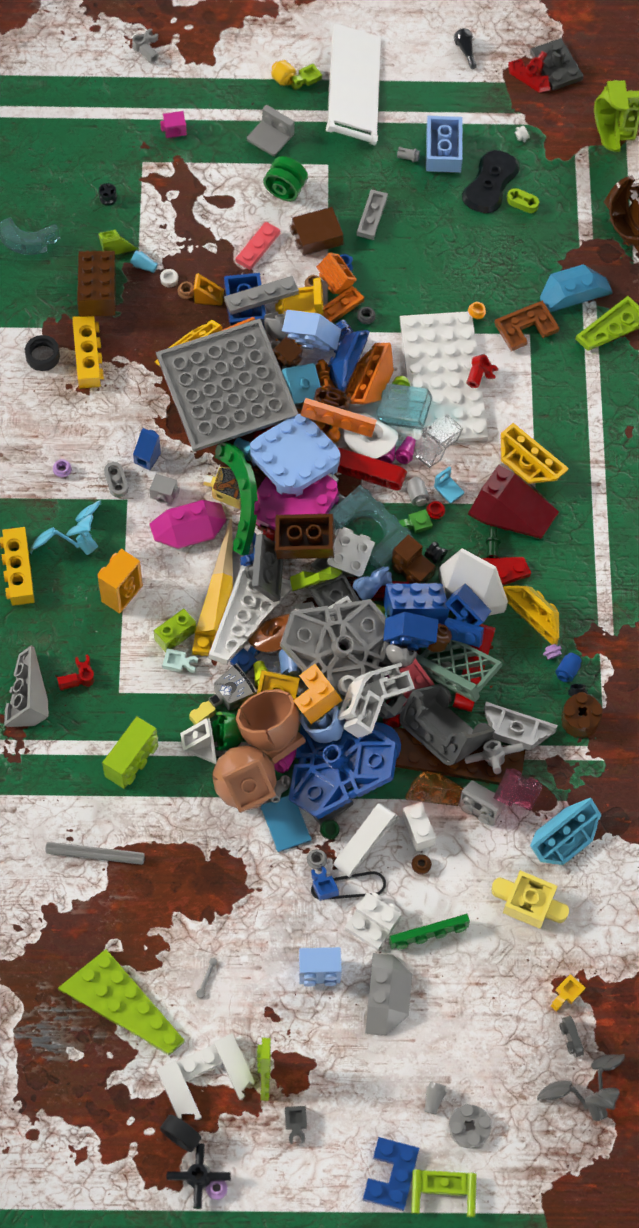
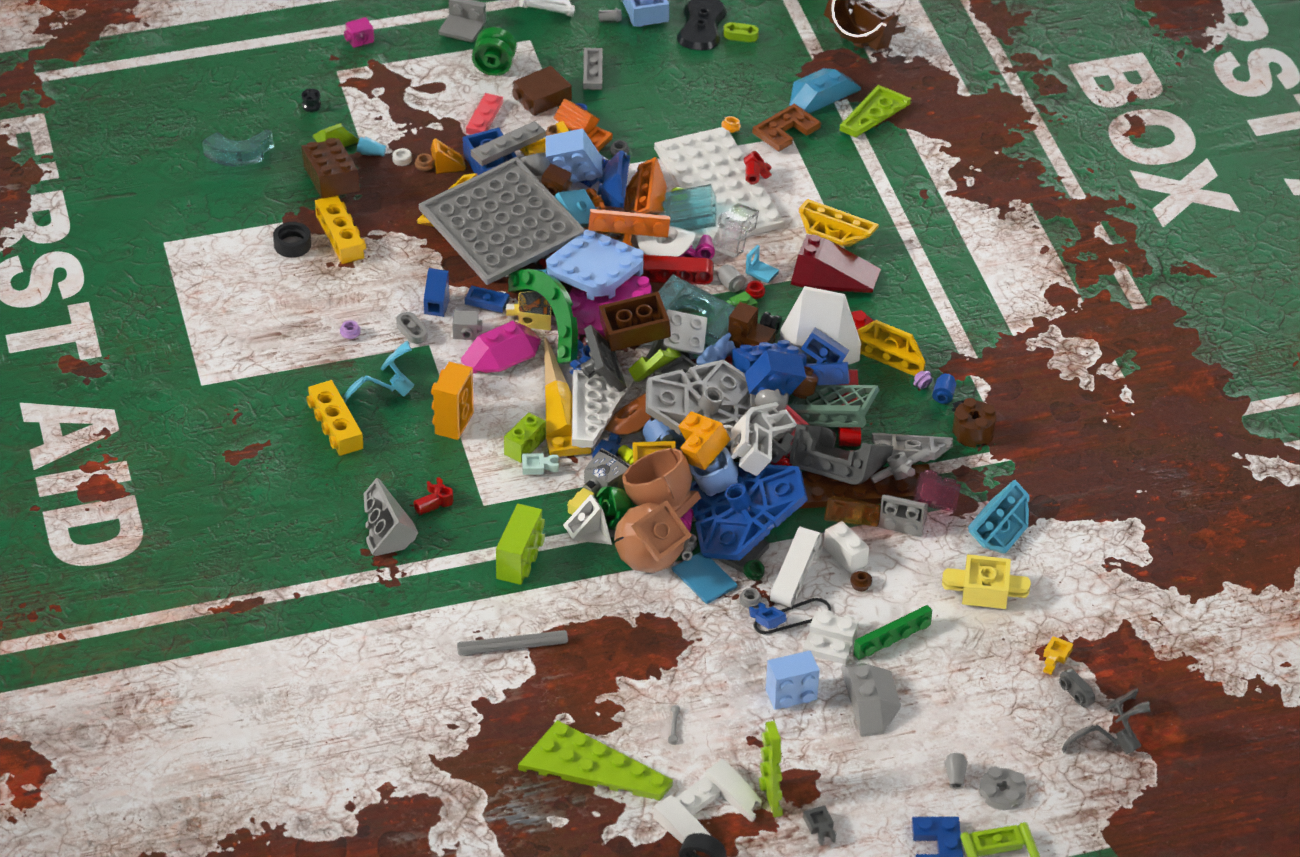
camera: 15 degrees left, 20 degrees down
none -> blue plate [465,285,510,313]

